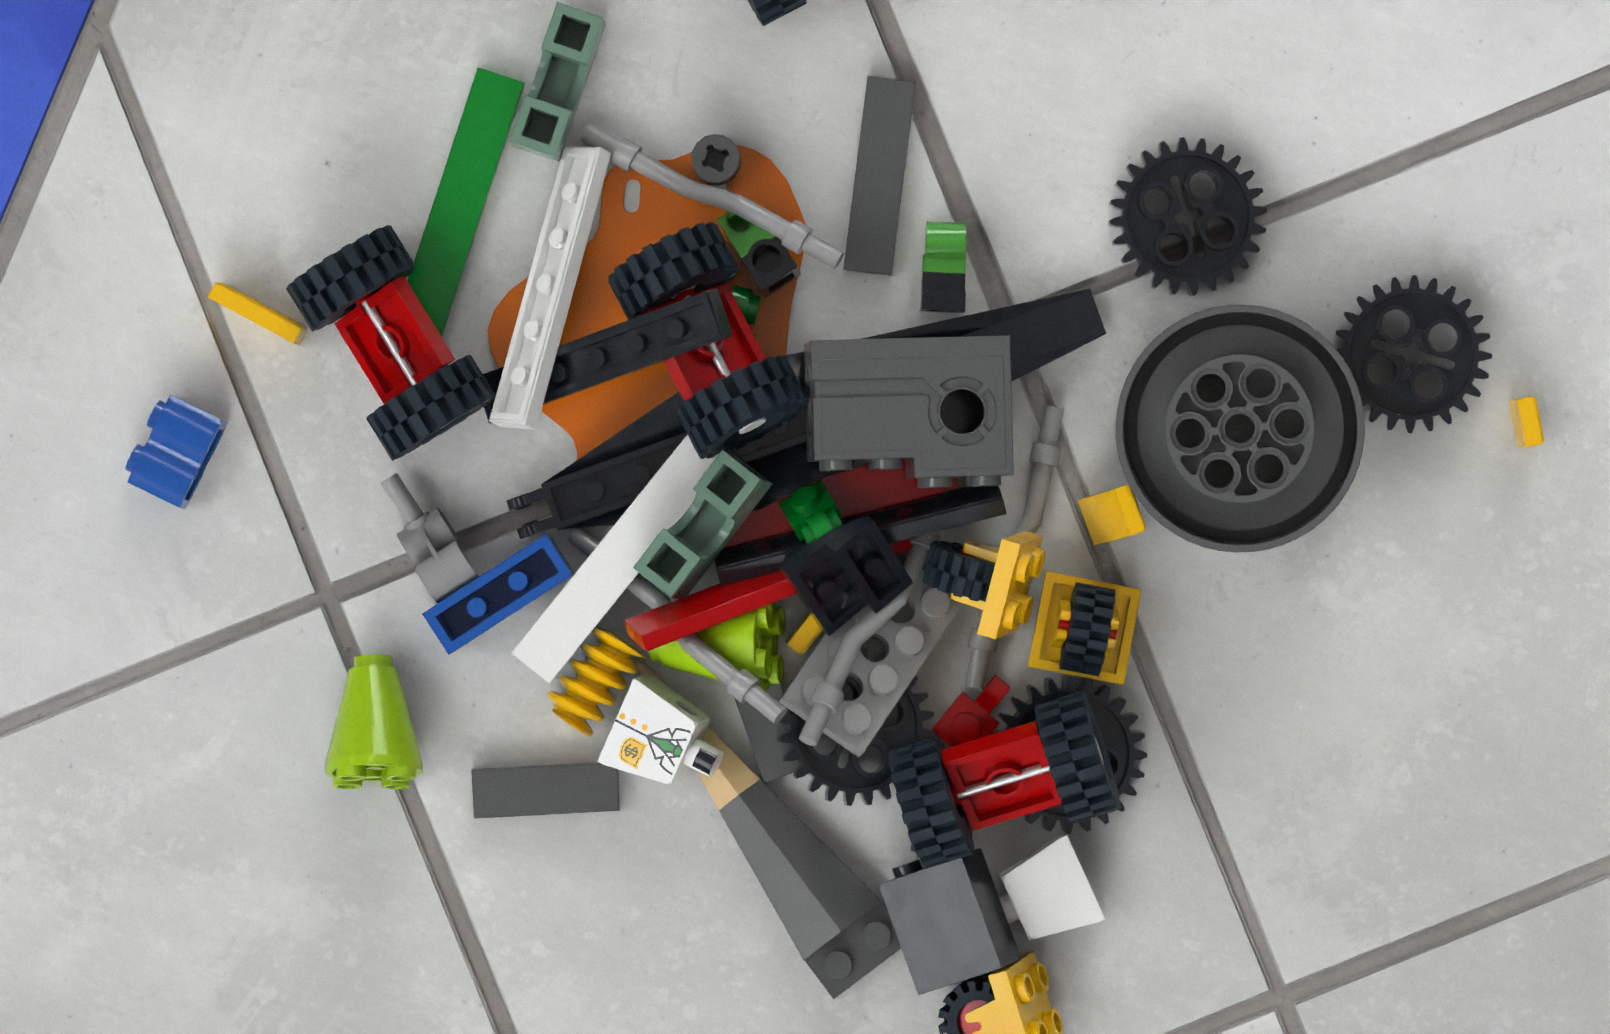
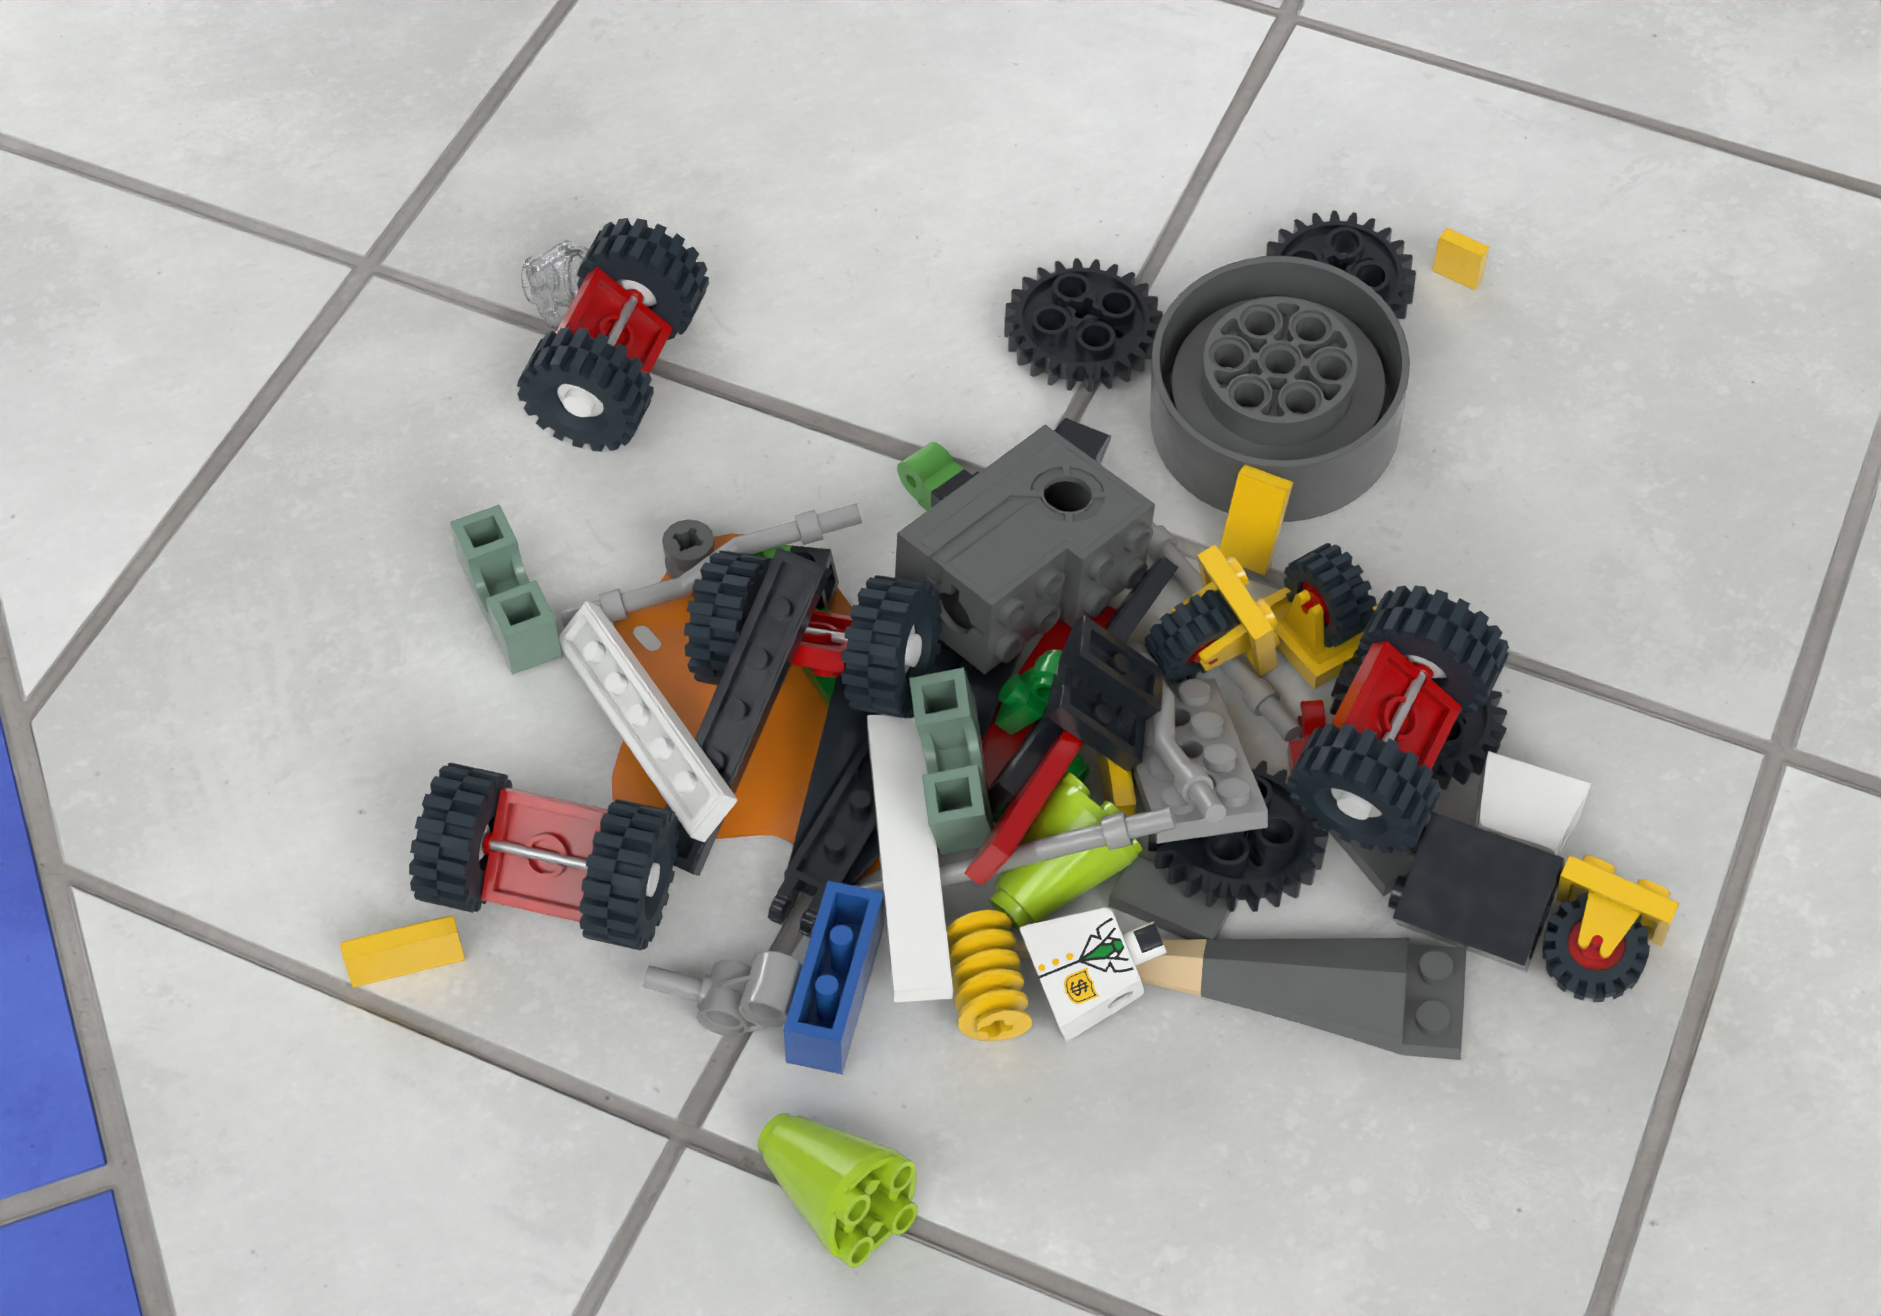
camera: 45 degrees left, 35 degrees down
blue brick [125,395,228,509] -> none
green tile [407,67,525,337] -> none
dark grey tile [471,762,620,819] -> none
dark grey tile [843,76,916,276] -> none

